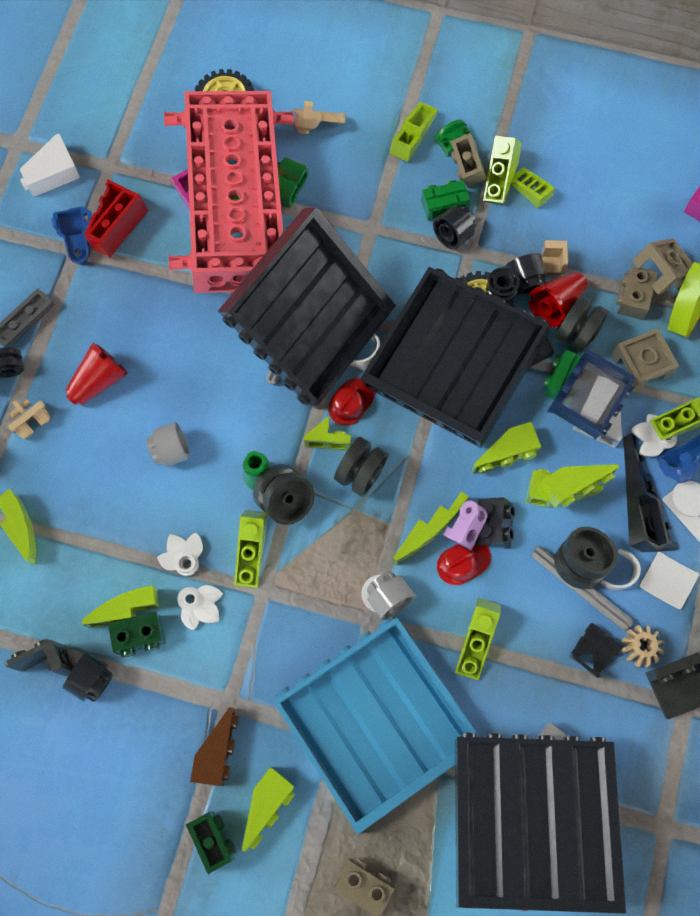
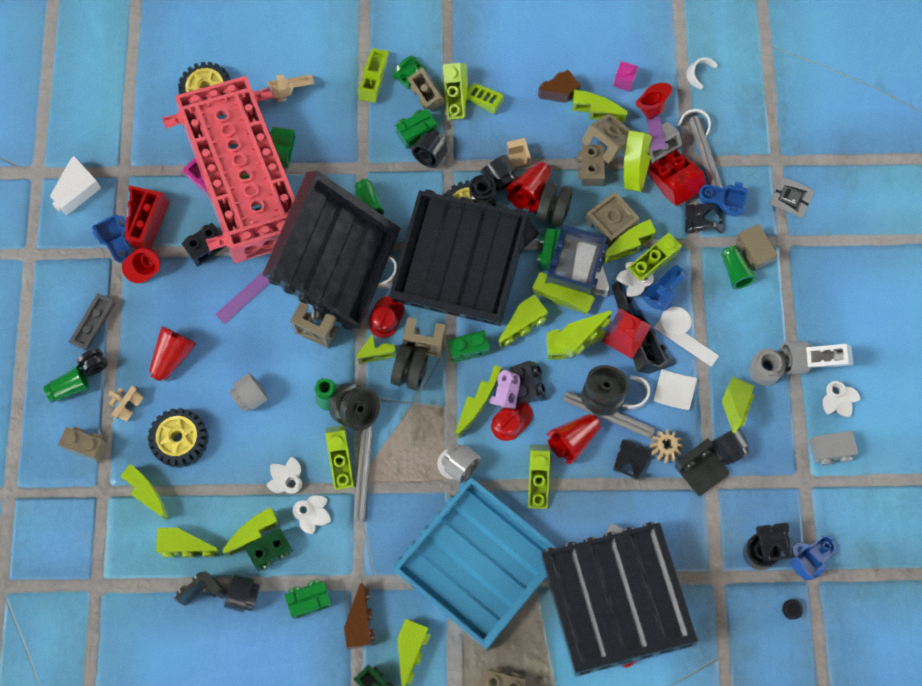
camera: 15 degrees left, 0 degrees up
none -> red piece [122,247,161,283]
none -> wheel [148,408,208,468]
none -> lime slope [156,528,220,558]
none -> black brick [181,223,227,266]
none -> medium lavender sticker [215,271,269,324]
none -> green brick [285,579,332,619]
none -> dark tan panel [290,302,339,349]
none -> light grey axle [354,426,372,522]
none -> green plant [355,179,385,215]
none -> dark tan panel [403,317,447,358]
none -> green brick [447,330,490,363]
none -> lime slope [532,272,595,315]
none -> reddish brown slope [538,69,581,103]
none -> red cone [546,414,601,464]
none -> lime slope [572,90,627,123]
none -> red slope [601,308,651,359]
none -> lime slope [603,219,656,264]

